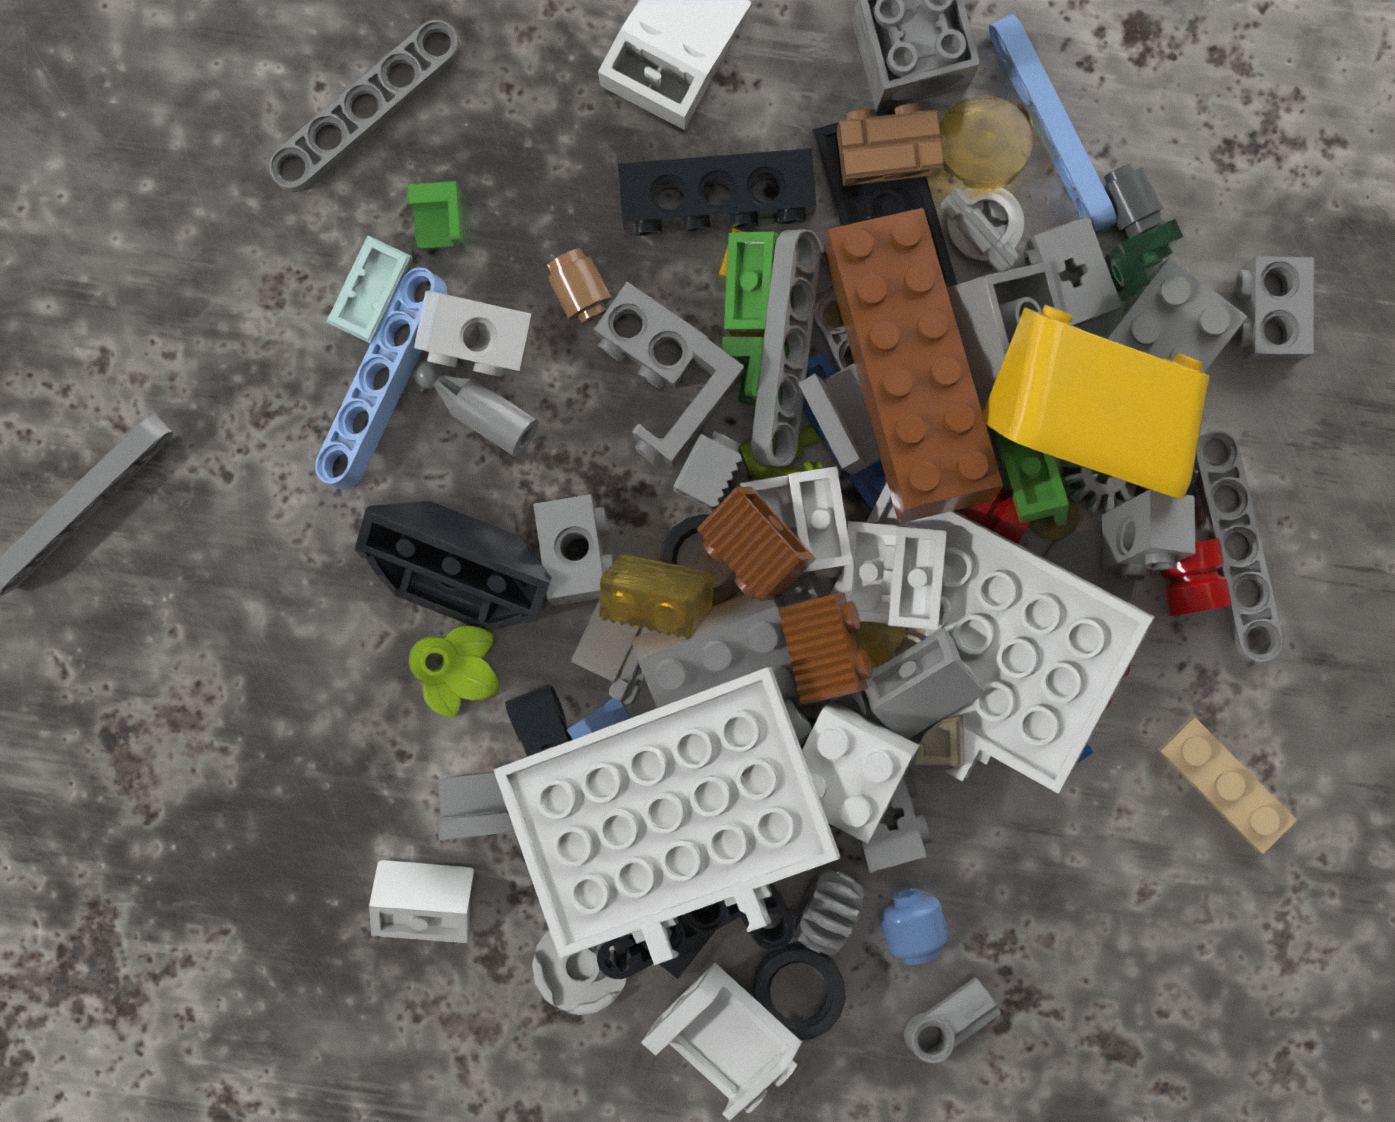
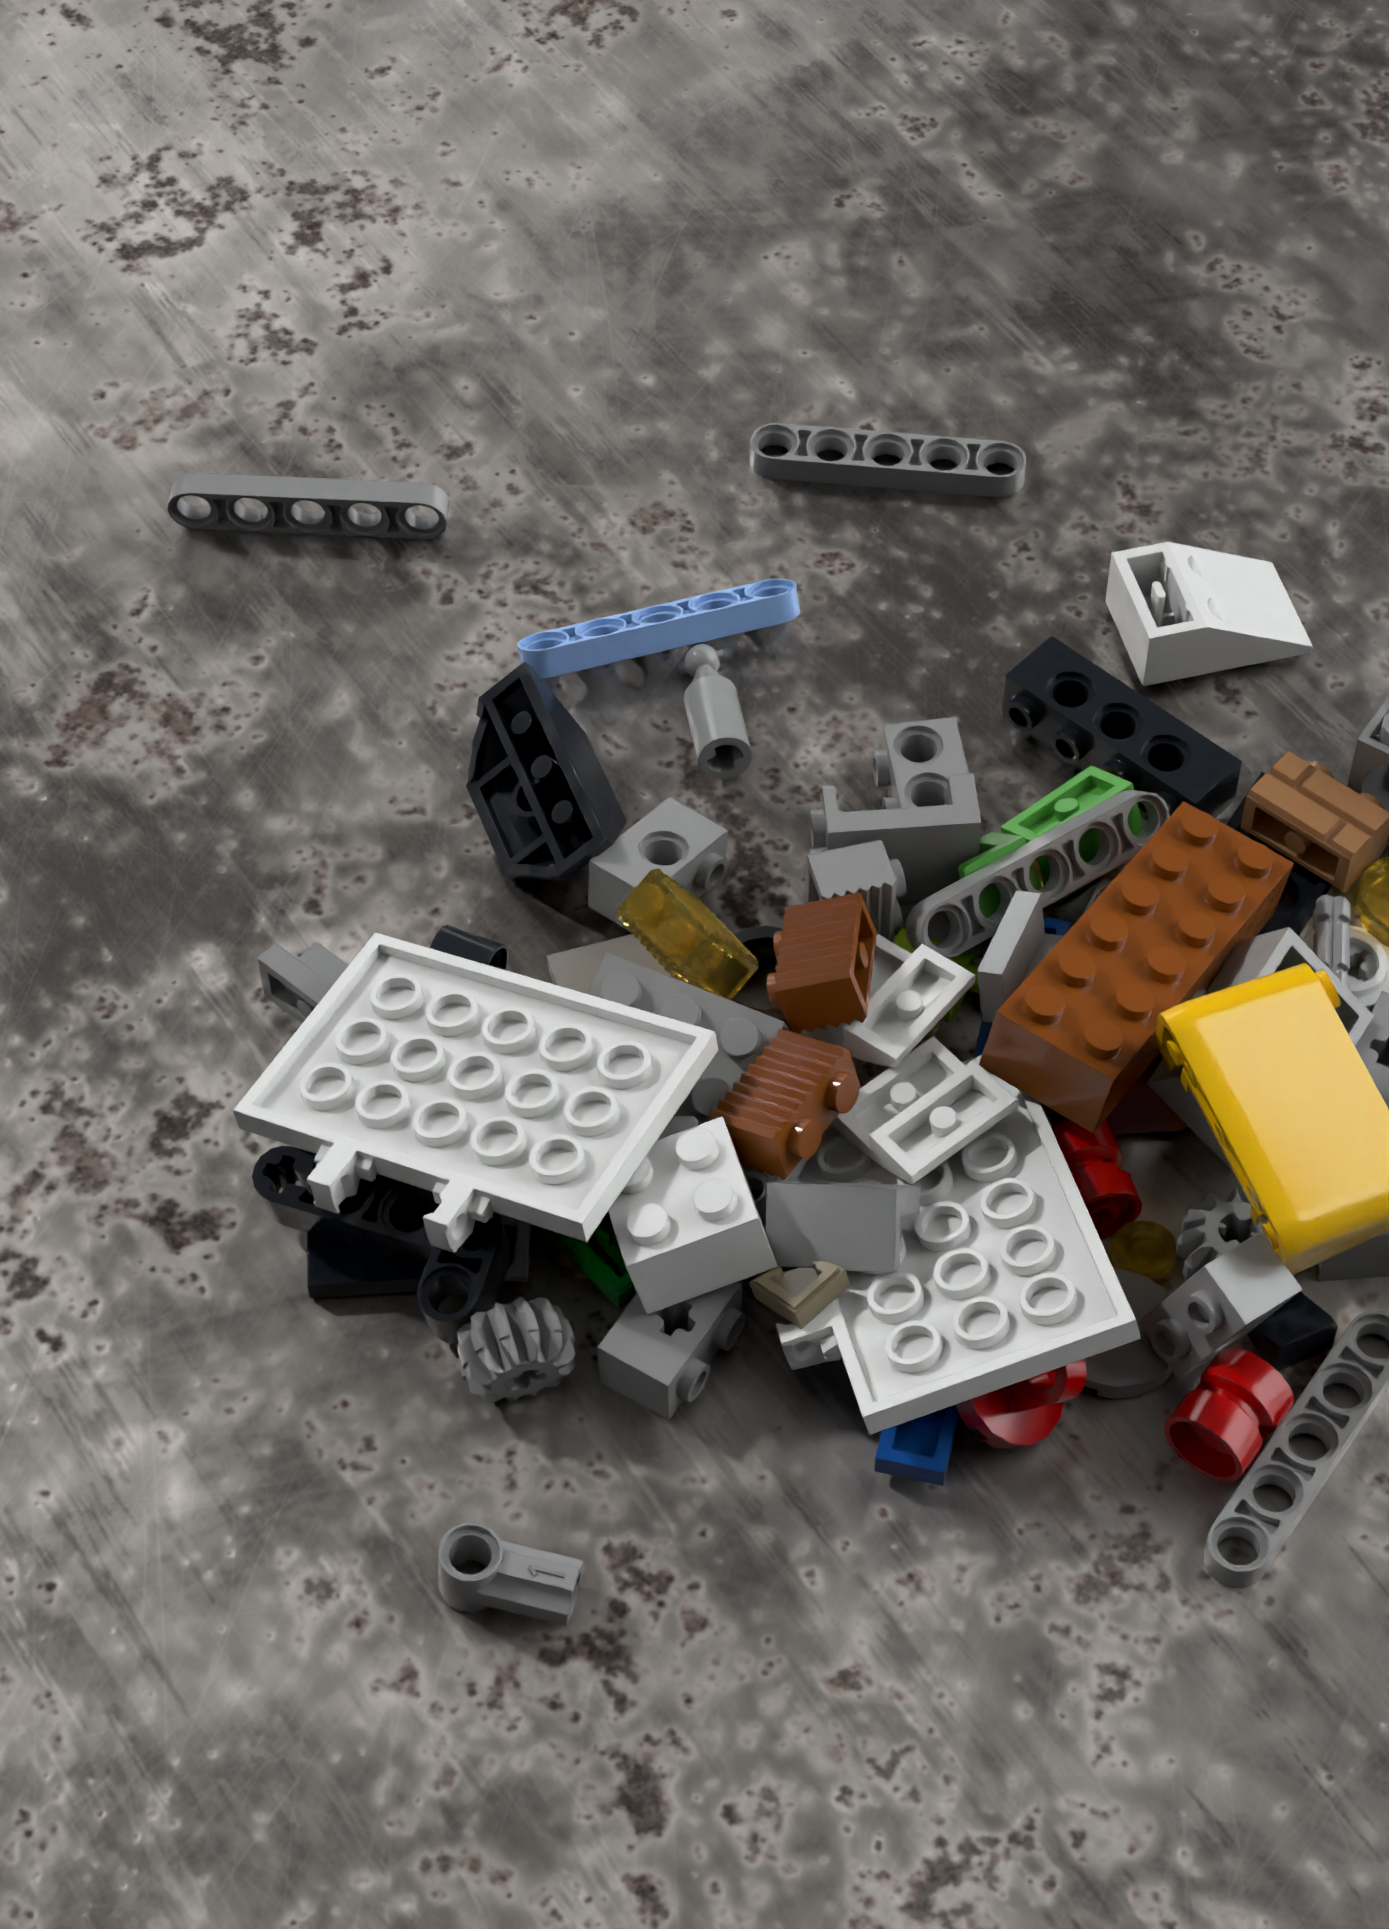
camera: 50 degrees right, 35 degrees down
light aqua plate [326,235,413,344] -> none
white panel [369,860,474,943] -> none
bright green panel [407,181,465,250] -> none
lime plate [409,625,500,718] -> none
white brick [414,291,531,377] -> none
white tile [532,929,626,1015] -> none
medium nougat brick [547,248,612,324] -> none
white panel [641,963,802,1121] -> none
black tyre [752,943,846,1040] -> none
clear yellow tile [856,621,909,668] -> none
medium blue head [880,888,949,965] -> none
bright green panel [994,430,1069,526] -> none
tan plate [1157,716,1297,854] -> none

